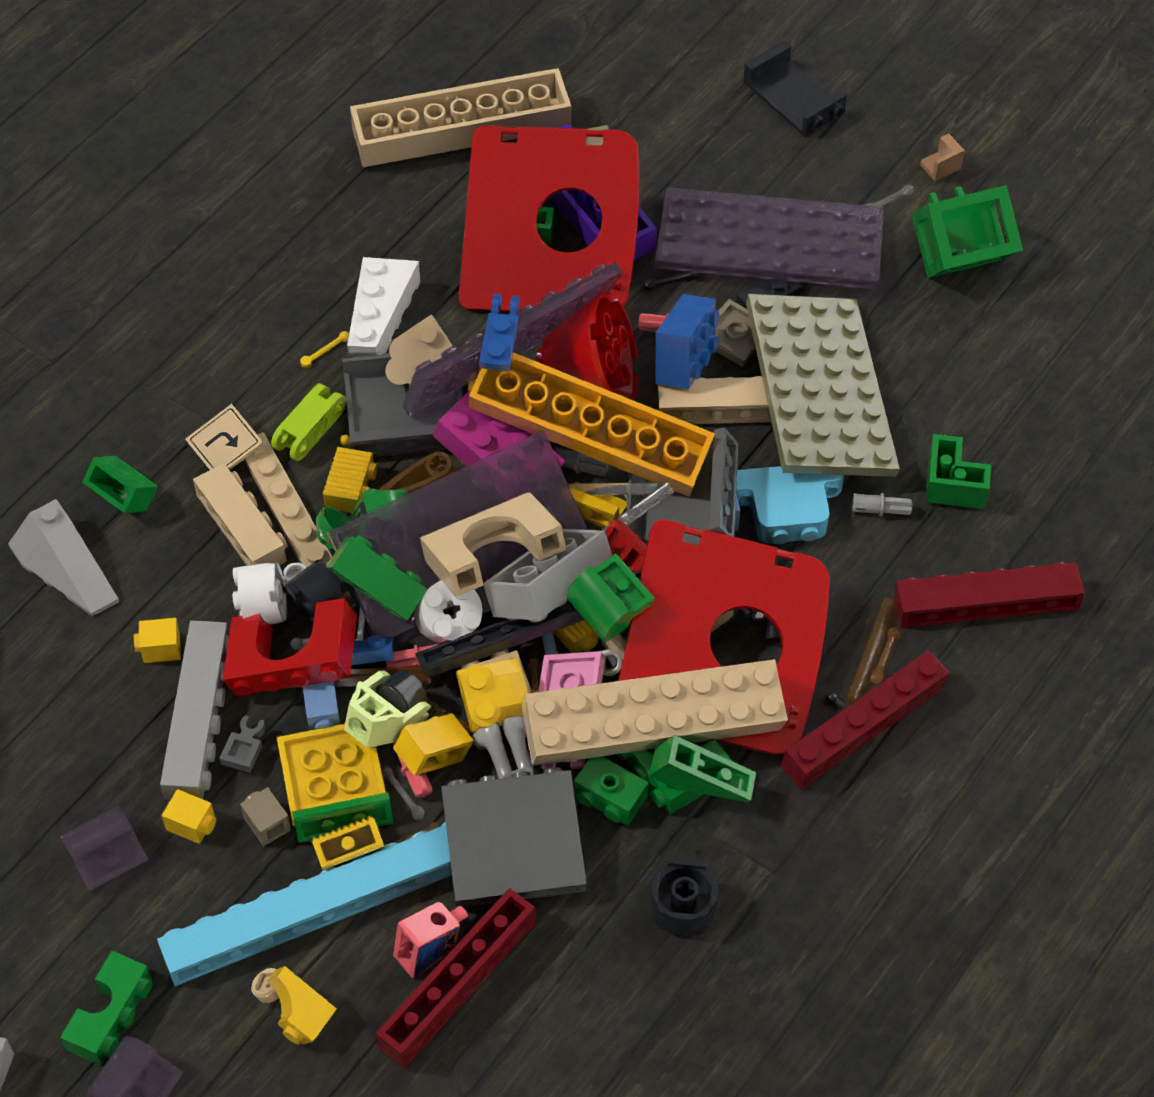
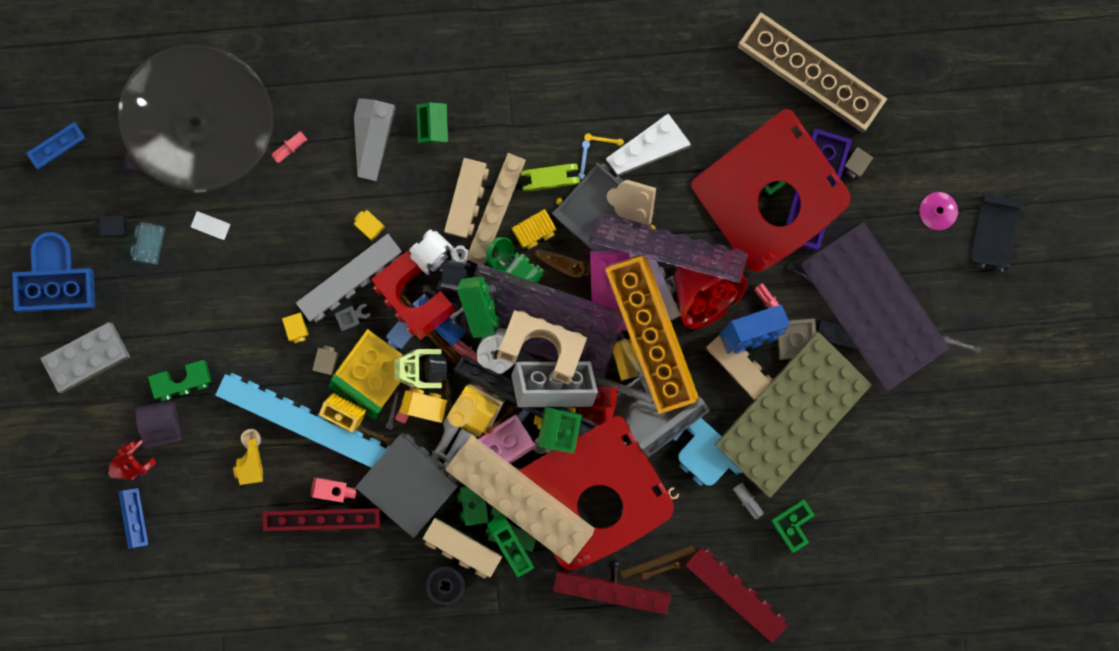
camera: 50 degrees right, 30 degrees up
clear purple brick [59,805,148,893] -> none
tan piece [185,404,264,470] -> none
blue hinge [479,293,520,372] -> none
green piece [911,185,1023,278] -> none
medium nougat panel [920,133,965,181] -> none
none -> tan brick [423,518,503,578]
none -> light blue hinge [578,141,590,180]
none -> dark pink dish [919,192,958,230]

